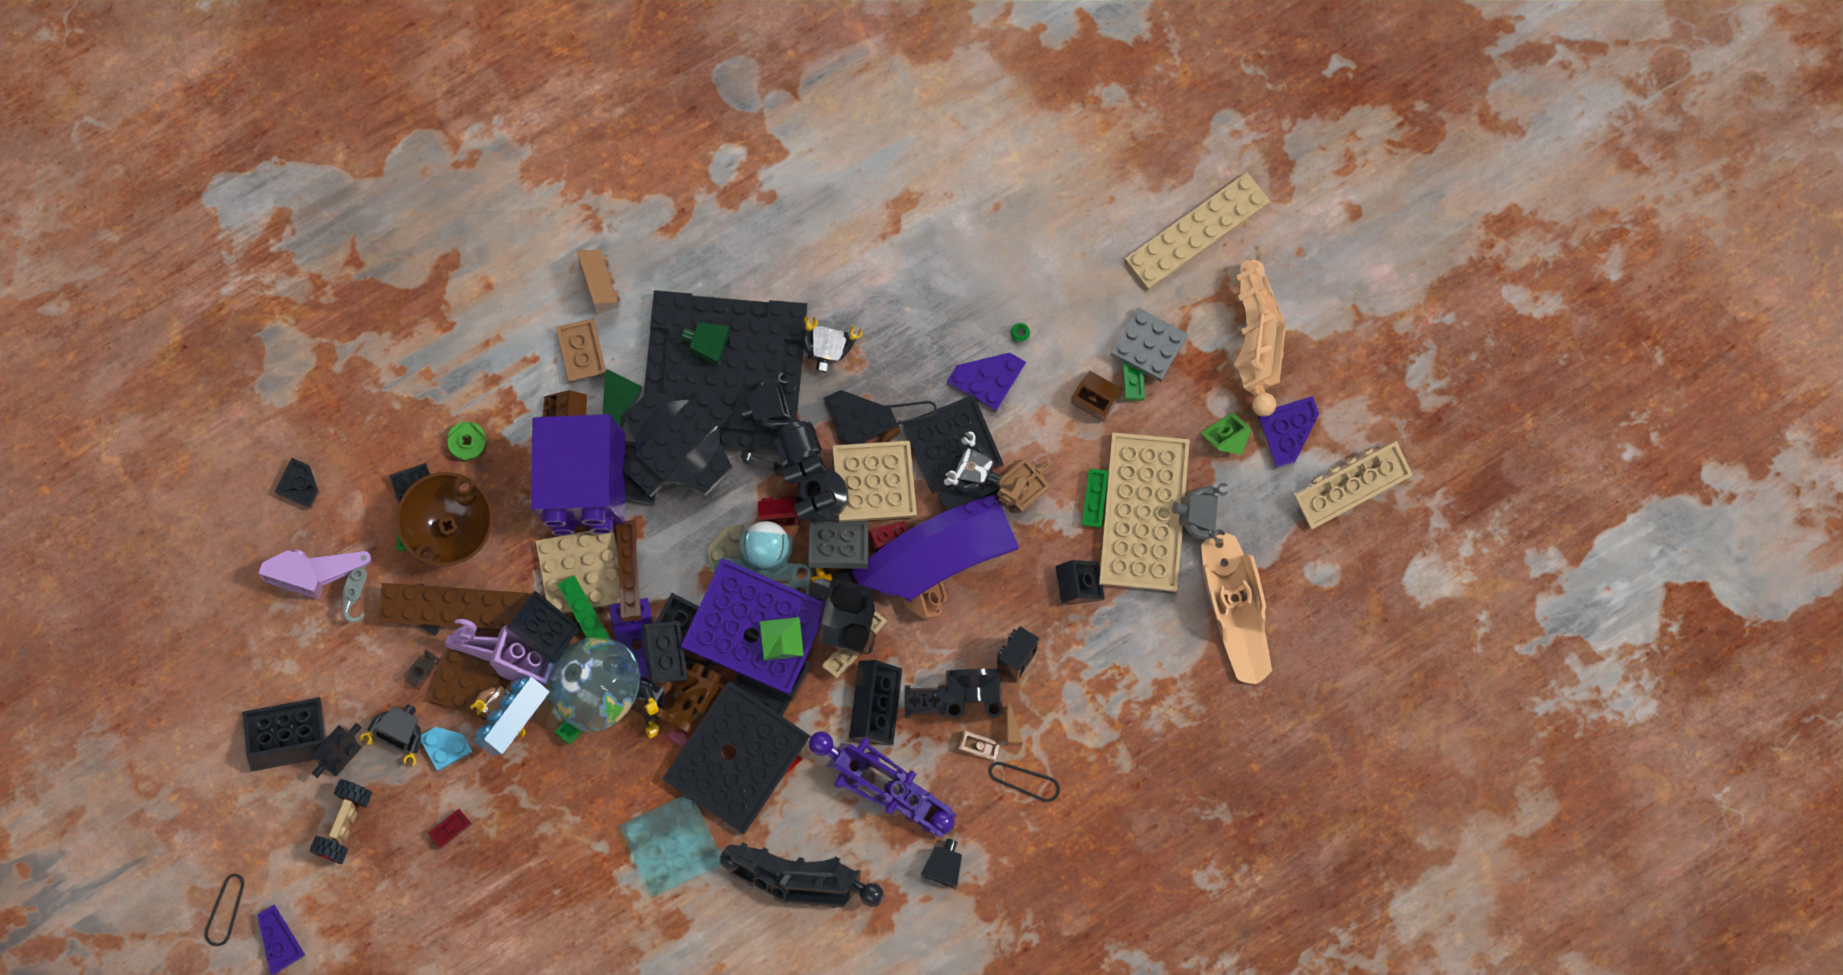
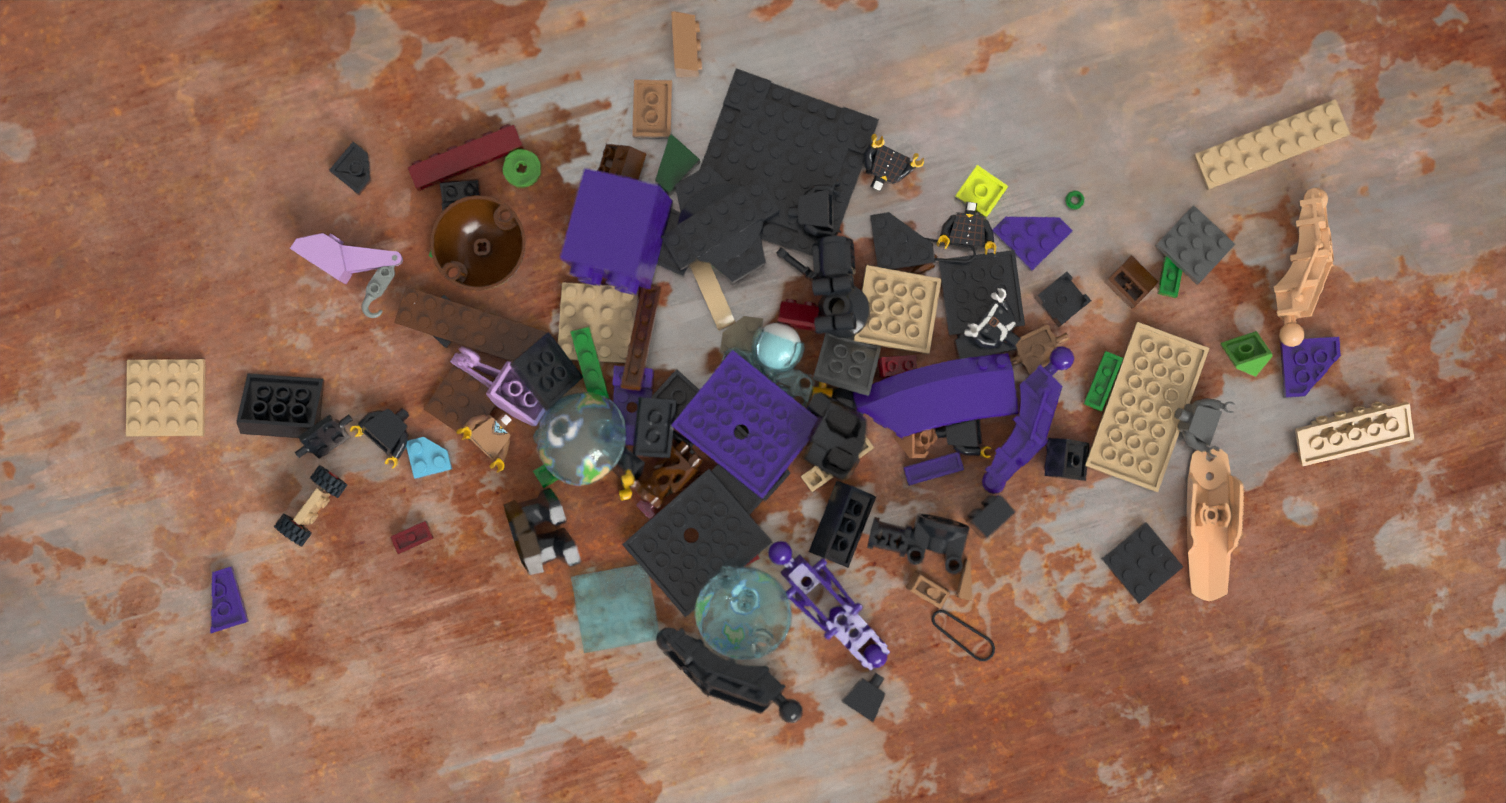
camera: 20 degrees right, 10 degrees up
black piece [205,874,244,946] -> none
clear smoke leg [404,650,440,690] -> none
brick [474,677,550,756] -> none
dark green torso [681,322,730,366] -> none
bright green slope [760,617,804,661] -> none
medium nougat bracket [996,476,1028,506] -> none
none -> tan plate [126,359,205,437]
none -> dark red brick [407,124,524,191]
none -> black piece [503,488,581,575]
none -> tan slope [690,261,735,331]
none -> clear light blue piece [695,566,792,660]
none -> dark purple plate [903,452,964,486]
none -> black torso [936,202,996,254]
none -> black torso [936,419,991,458]
none -> neon yellow plate [955,165,1008,218]
none -> dark purple piece [982,346,1074,494]
none -> black panel [1035,271,1092,327]
none -> black plate [1101,522,1183,604]

